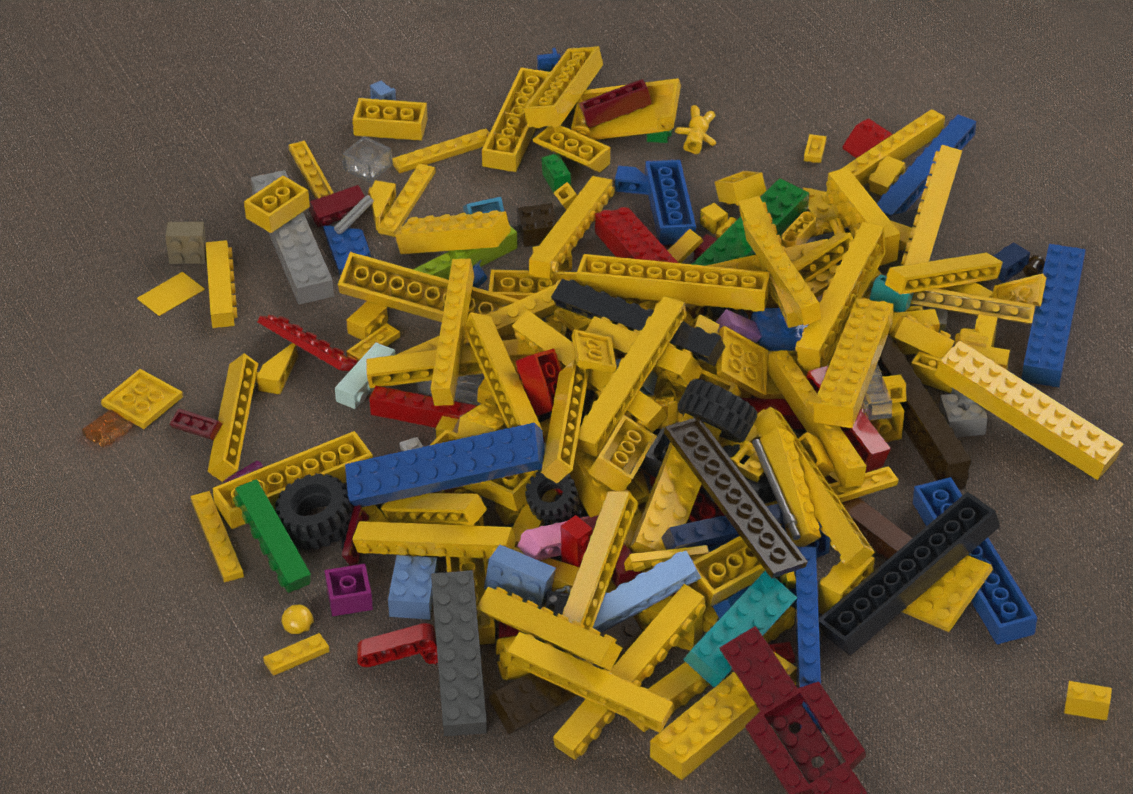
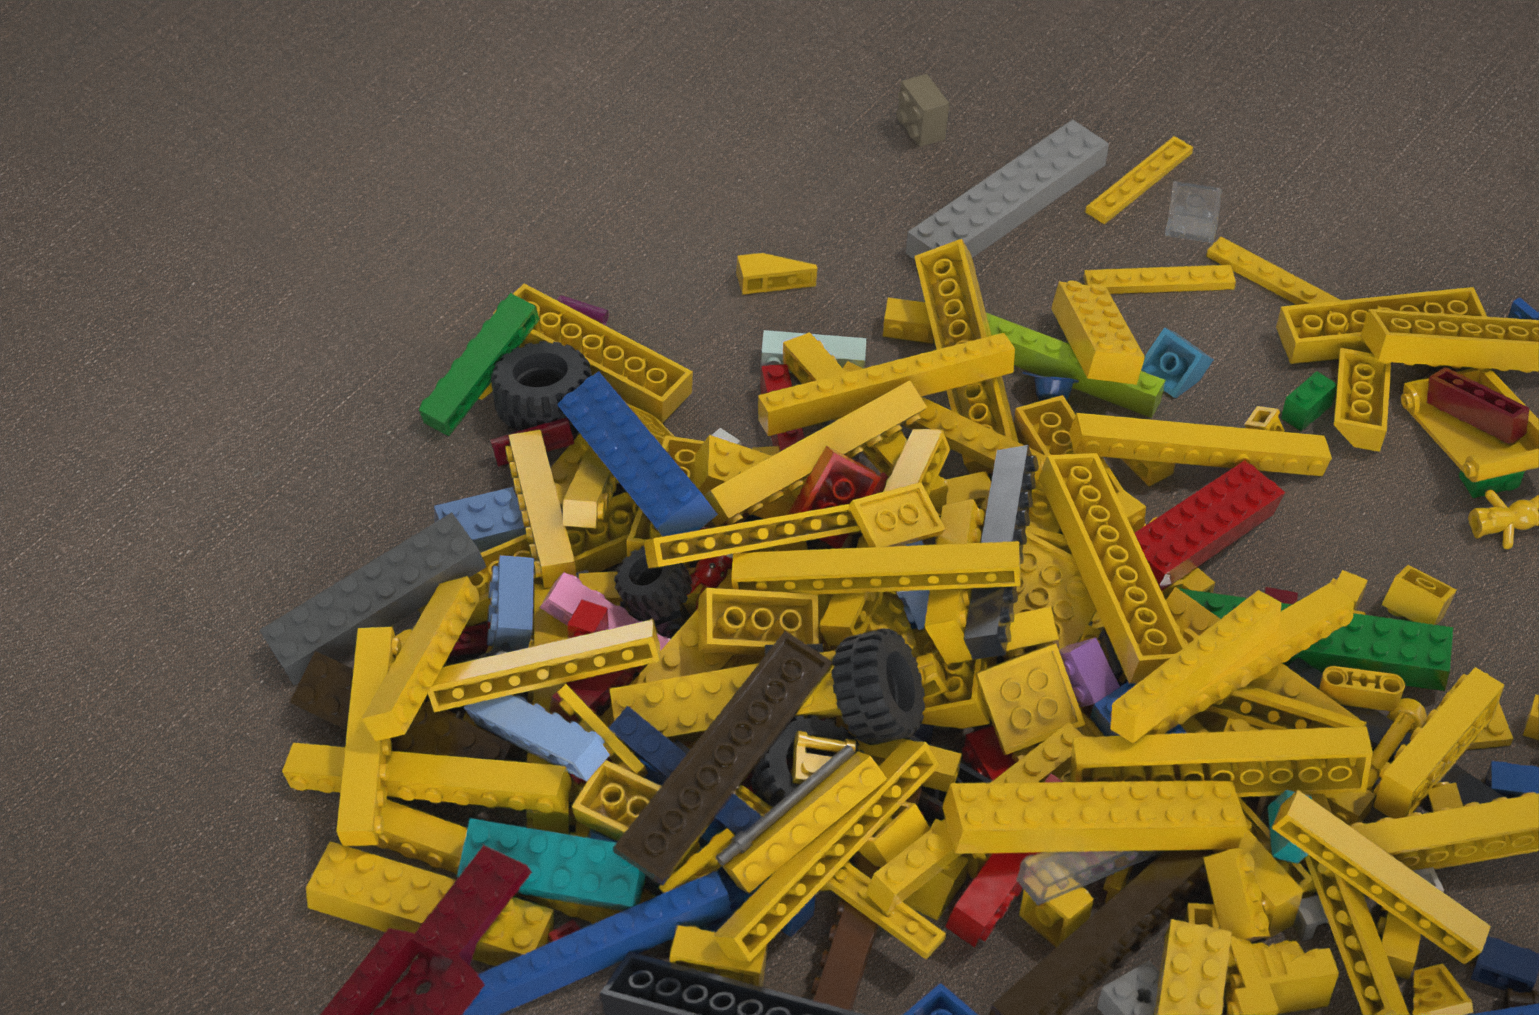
camera: 60 degrees right, 5 degrees up
clear orange plate [82,409,133,447] -> none
yellow plate [101,369,183,429] -> none
yellow piece [137,272,205,316] -> none
dark red tile [169,408,223,440] -> none
yellow plate [190,491,244,583] -> none
yellow brick [206,240,238,328] -> none
yellow brick [207,353,258,482] -> none
yellow brick [244,175,310,233] -> none
red plate [257,314,358,372] -> none
yellow plate [263,633,330,676] -> none
yellow hair [281,605,314,634] -> none
dark red brick [309,185,366,228] -> none
blue wing [323,226,371,275] -> none
magenta brick [324,564,373,616] -> none
light grey axle [334,195,373,234] -> none
yellow plate [346,323,400,362] -> none
yellow brick [353,98,428,141] -> none
red beam [357,623,438,667] -> none
yellow slope [368,180,396,230] -> none
medium blue brick [370,80,396,101] -> none
dark brown brick [517,203,558,247] -> none
blue slope [615,166,648,195] -> none
blue brick [644,160,696,245] -> none
yellow tile [668,229,703,263] -> none
yellow brick [882,375,906,404] -> none

